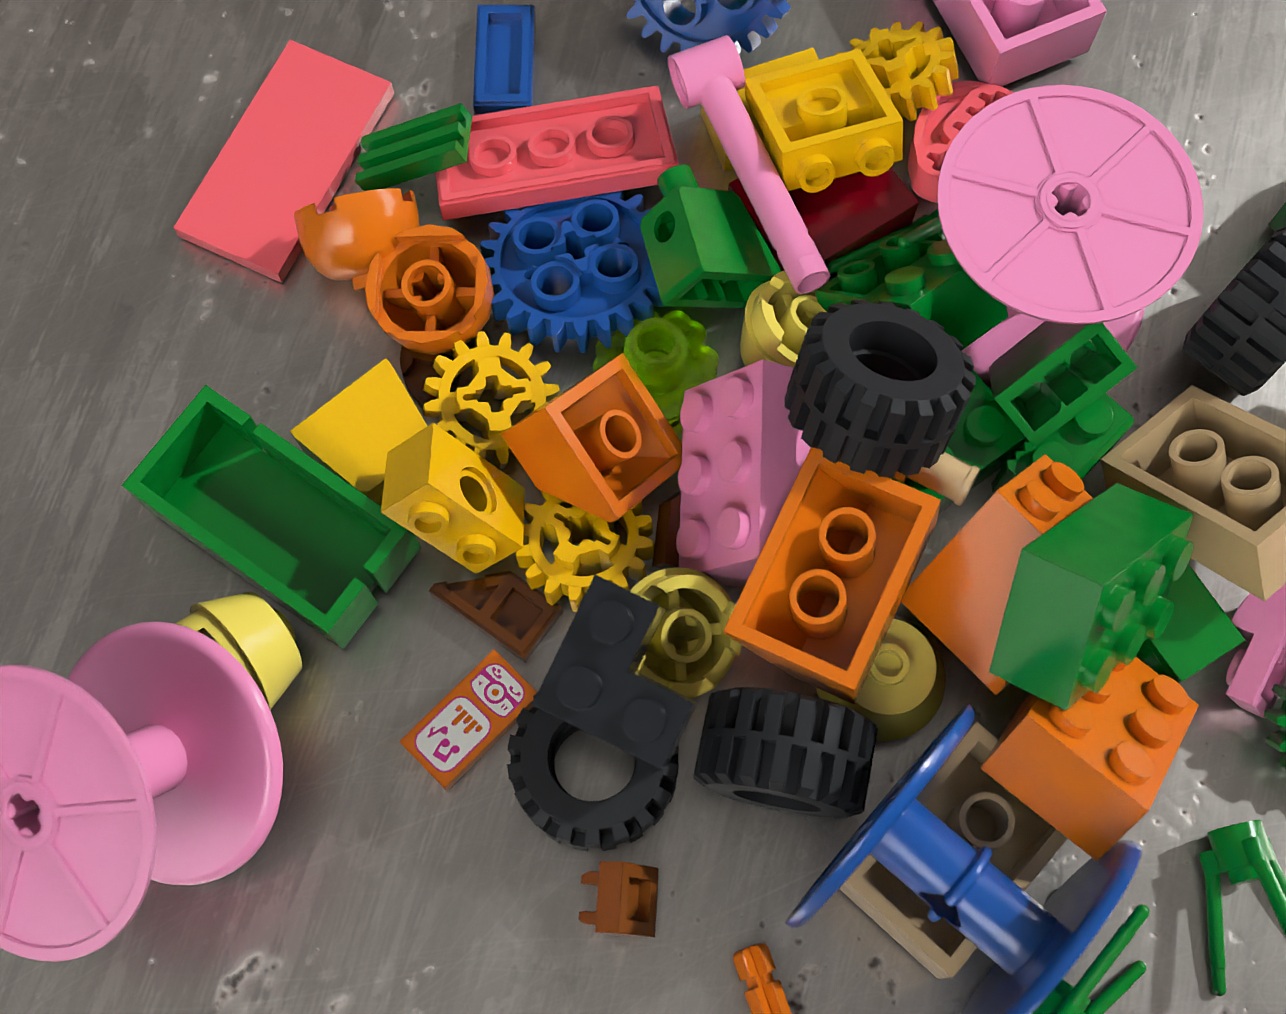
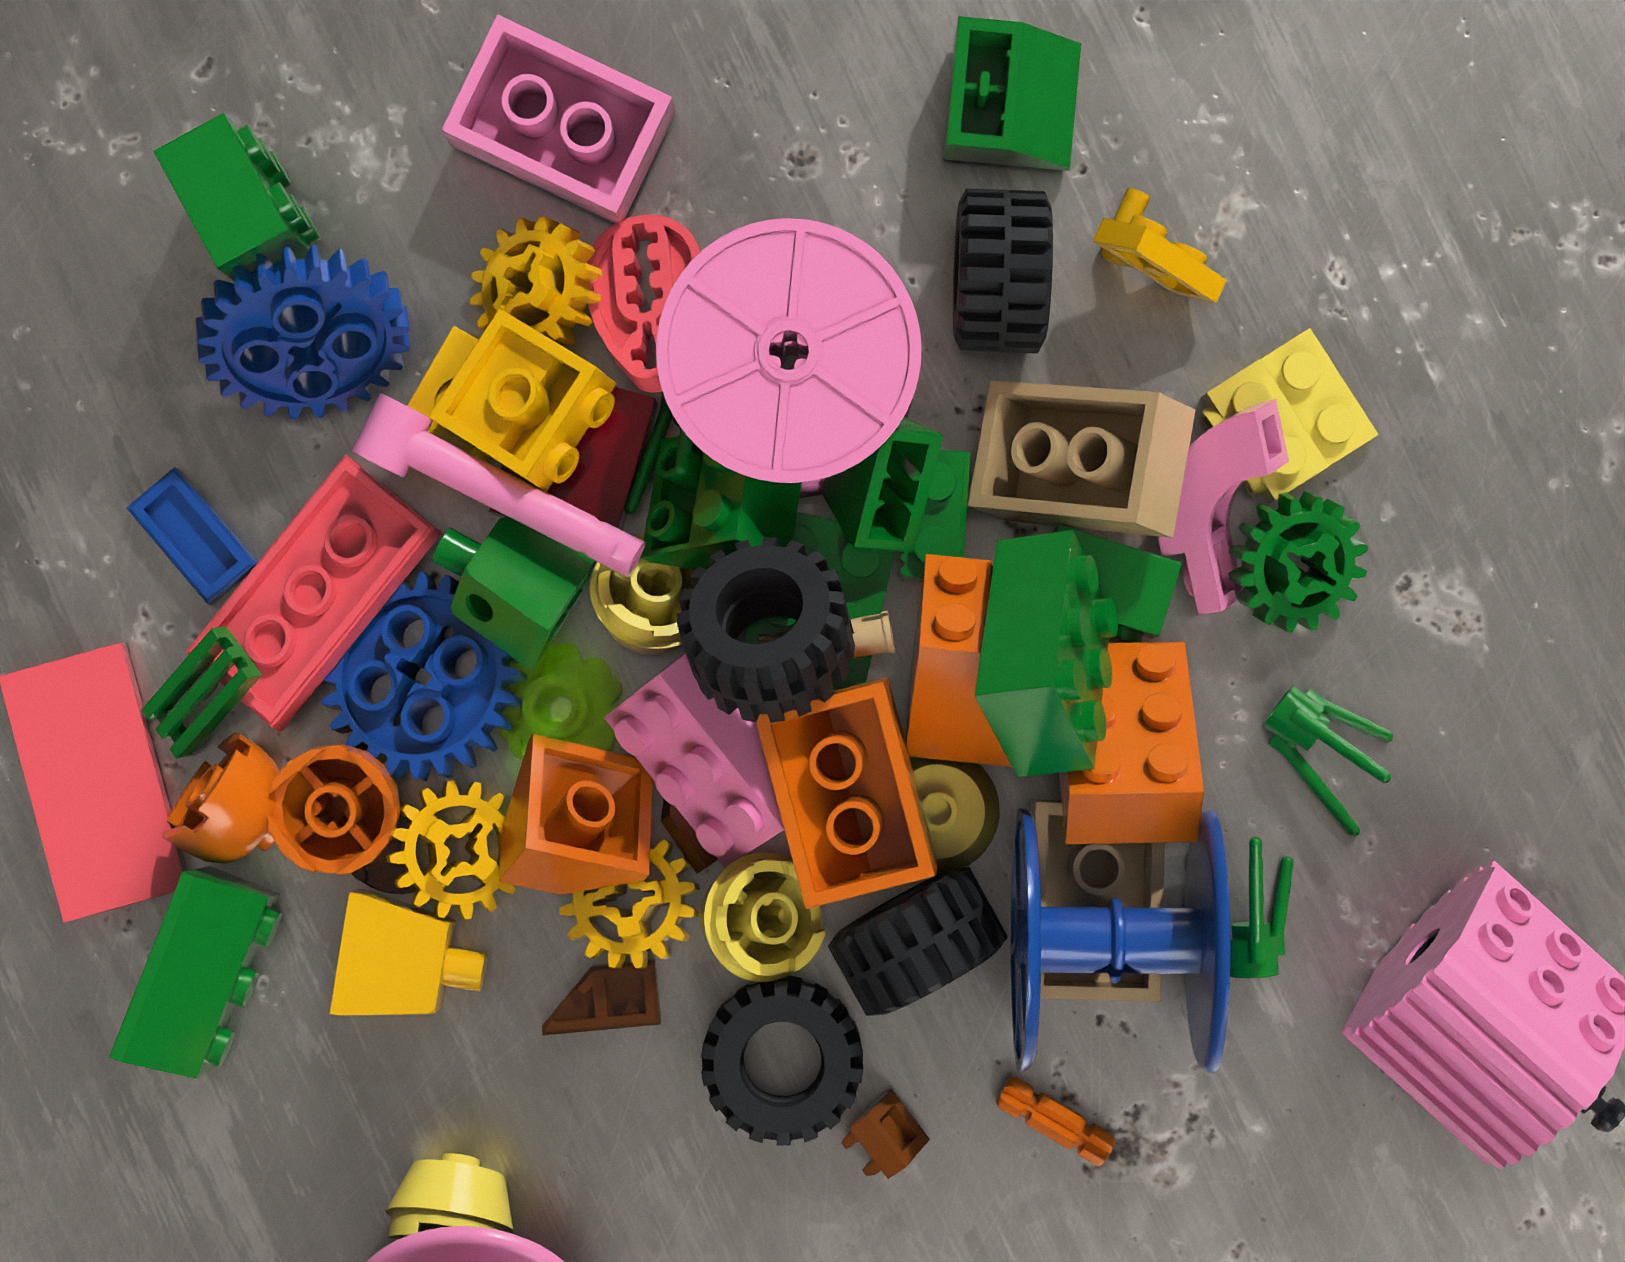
camera: 40 degrees left, 15 degrees up
green piece [121,385,421,650] -> none
yellow brick [381,423,525,574] -> none
tile [399,649,538,791] -> none
black brick [532,575,698,769] -> none
none -> green slope [109,866,282,1079]

